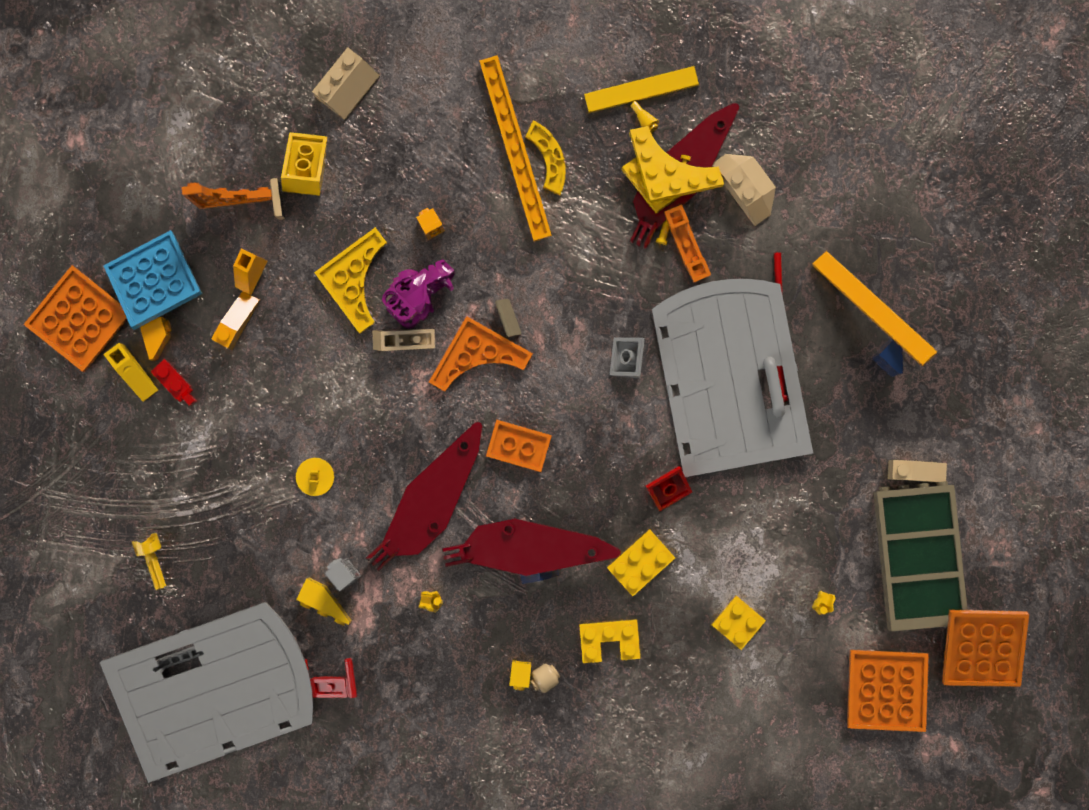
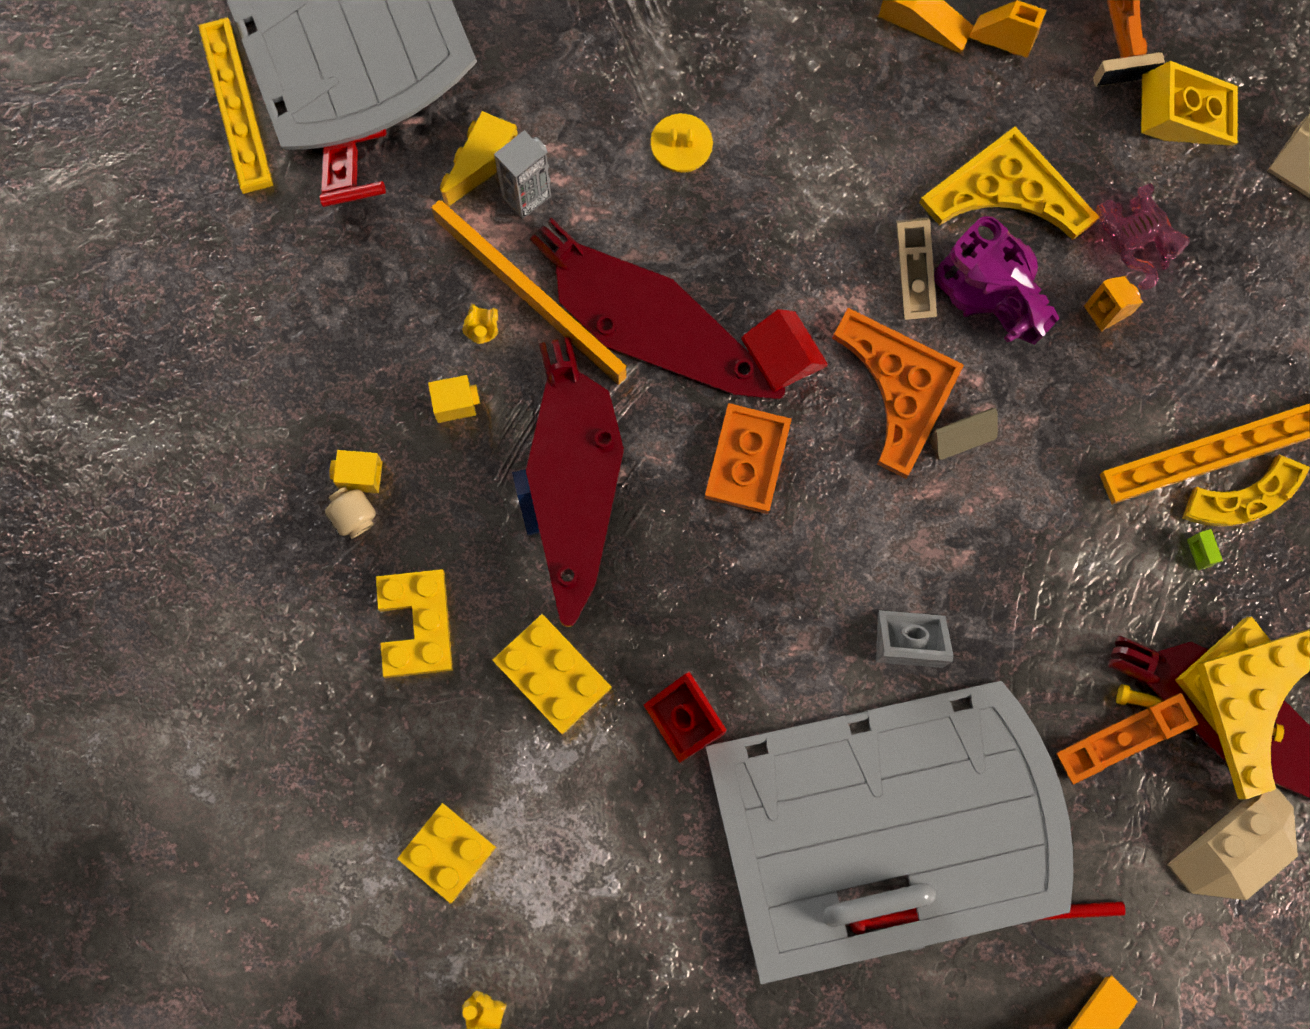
camera: 80 degrees right, 10 degrees down
none -> yellow tile [198,17,274,194]
none -> yellow brick [428,375,480,423]
none -> light orange tile [431,200,626,385]
none -> red slope [741,309,828,392]
none -> clear pink animal [1094,183,1190,290]
none -> lime tile [1187,529,1223,570]

